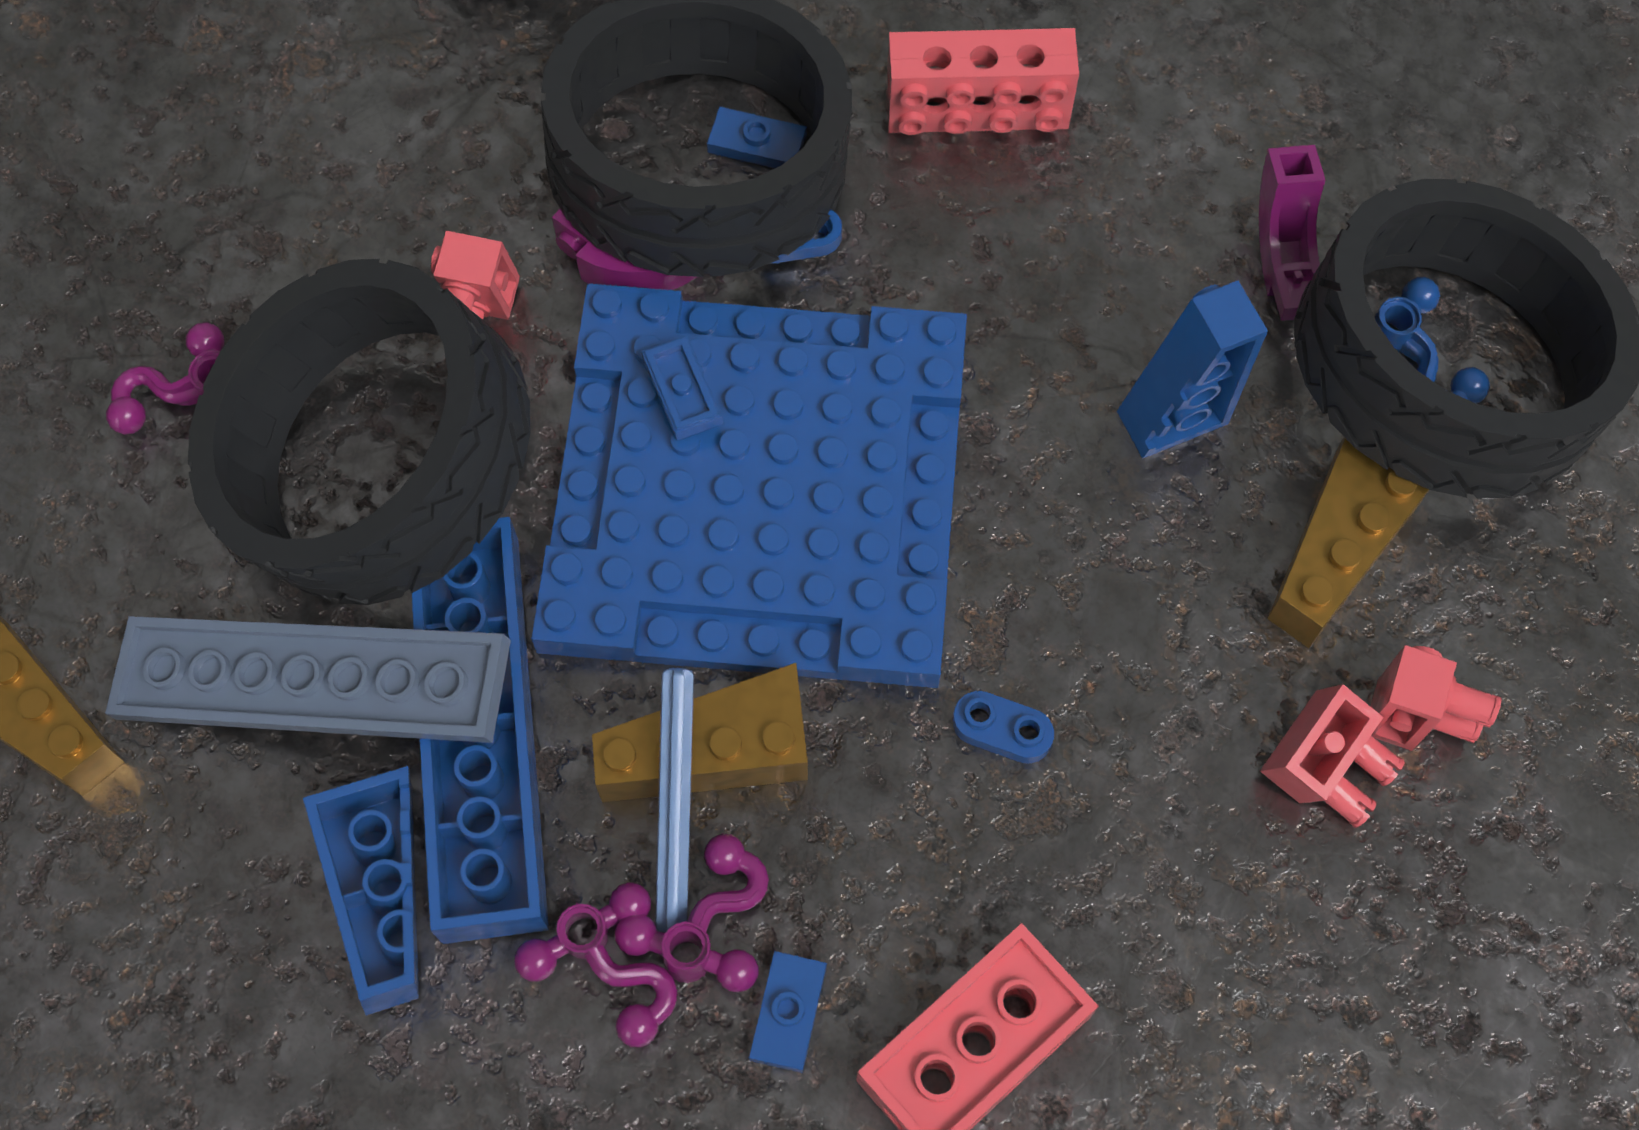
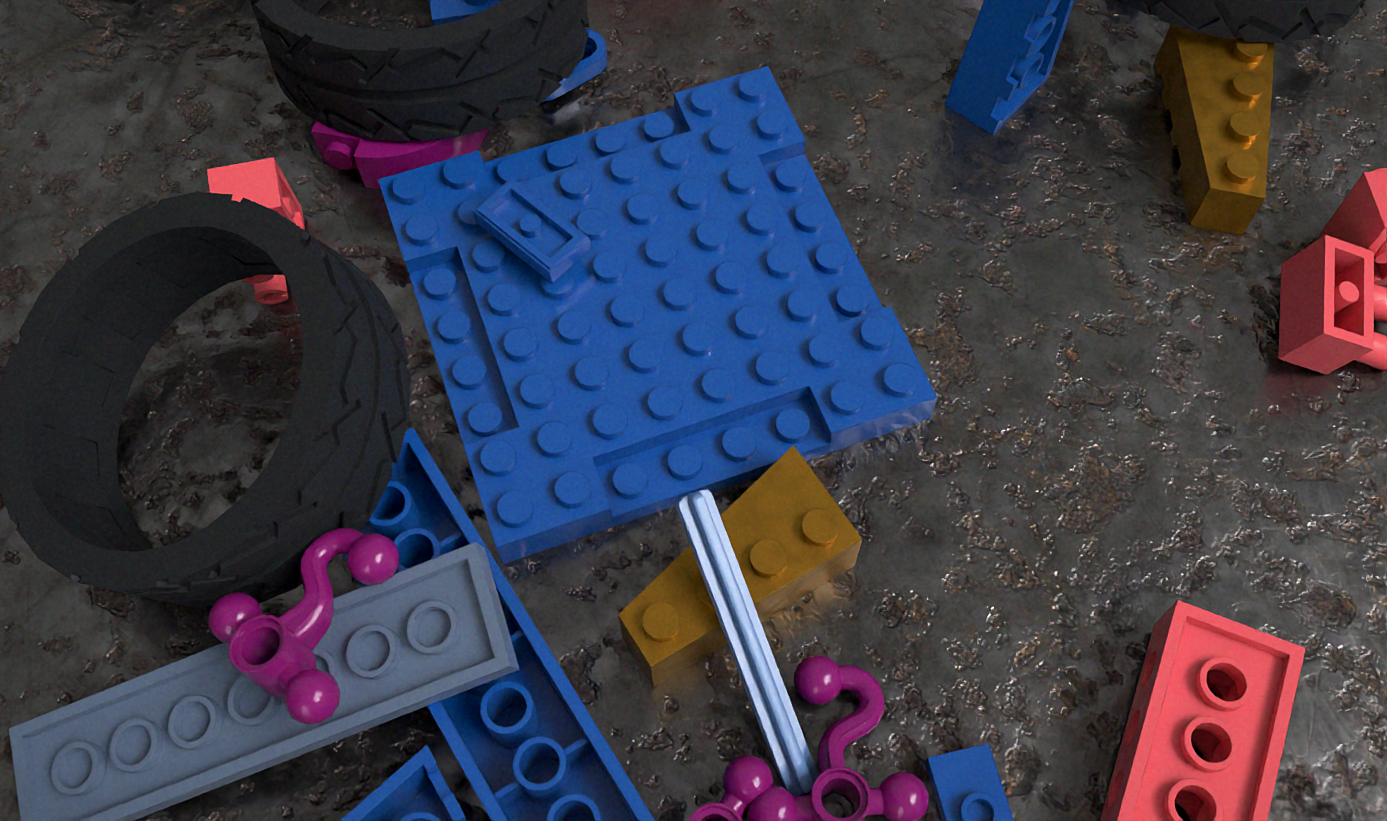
camera: 25 degrees left, 5 degrees down
blue plate [953,691,1054,764] -> none
none -> magenta piece [208,528,400,725]

